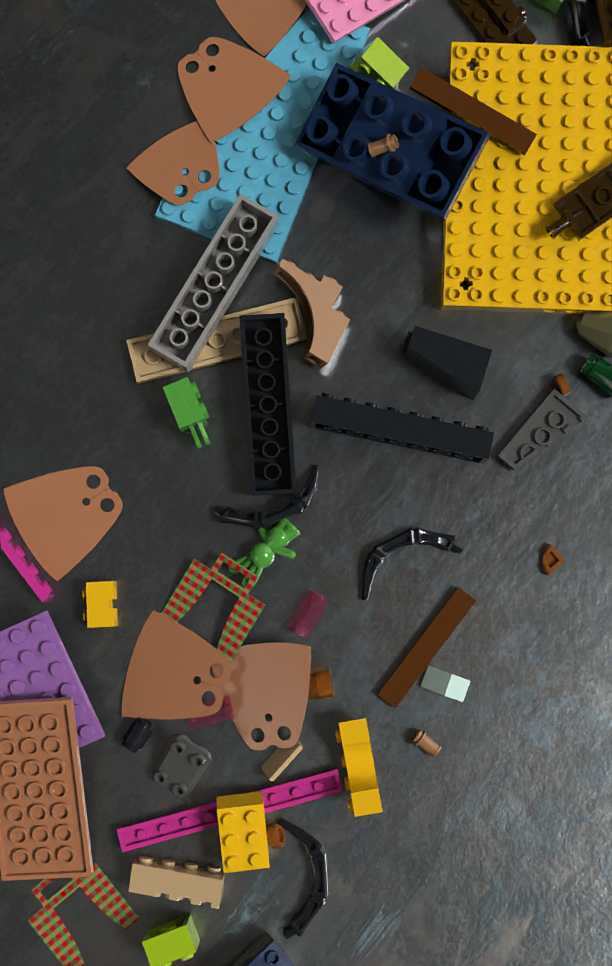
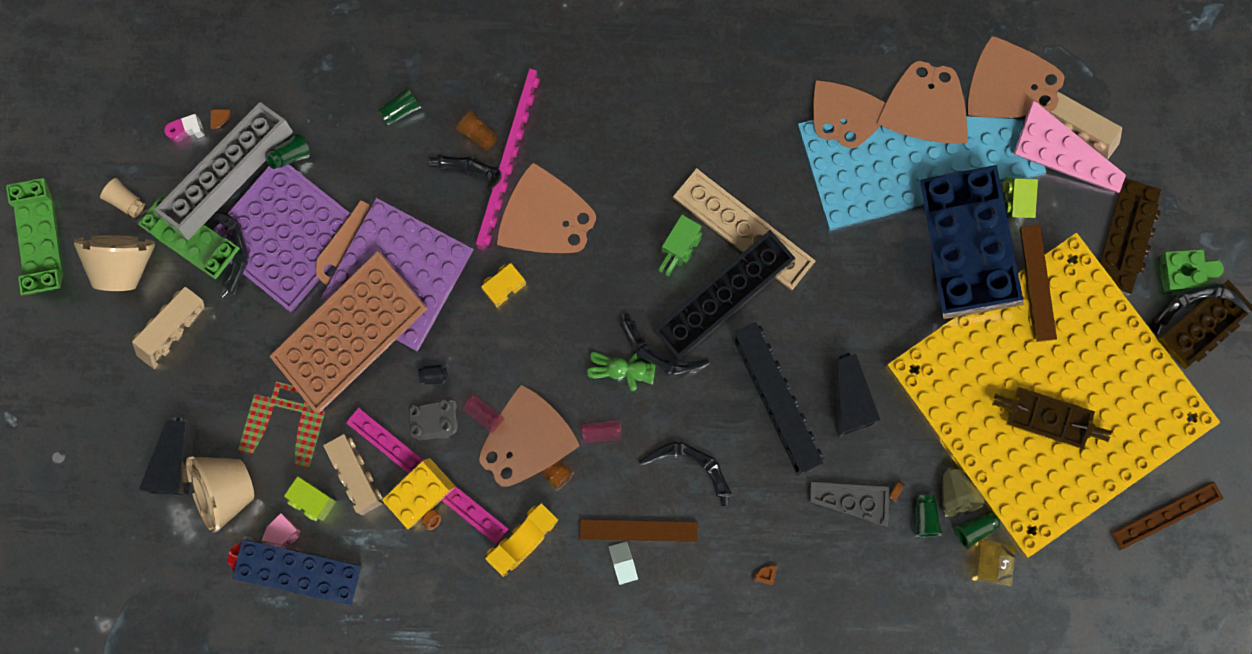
camera: 55 degrees right, 5 degrees down
nougat piece [122,610,232,719] -> none
light grey brick [148,194,279,373] -> none
piece [161,552,265,663] -> none
tan slope [261,735,303,782] -> none
medium nougat arch [273,259,350,369] -> none
black animal [280,818,328,940] -> none
medium nougat pin [368,134,399,157] -> none
medium nougat pin [411,730,442,758] -> none

